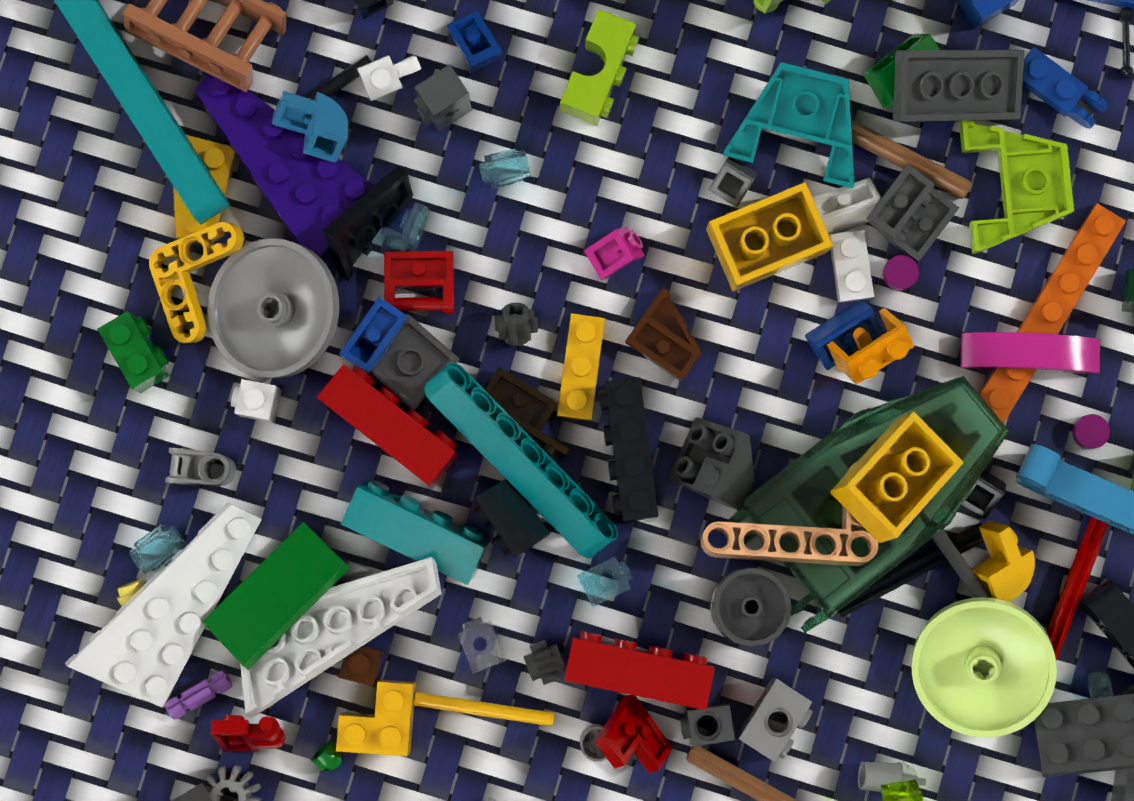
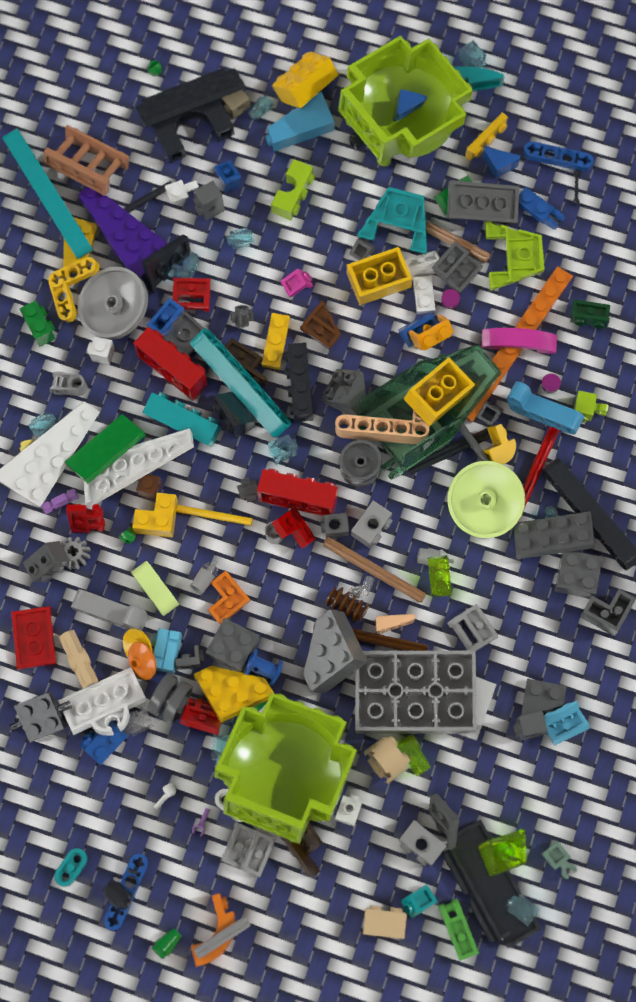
camera: 10 degrees right, 10 degrees down
dark azure brick [272,91,348,163] -> none
clear brick [457,617,507,674] -> none

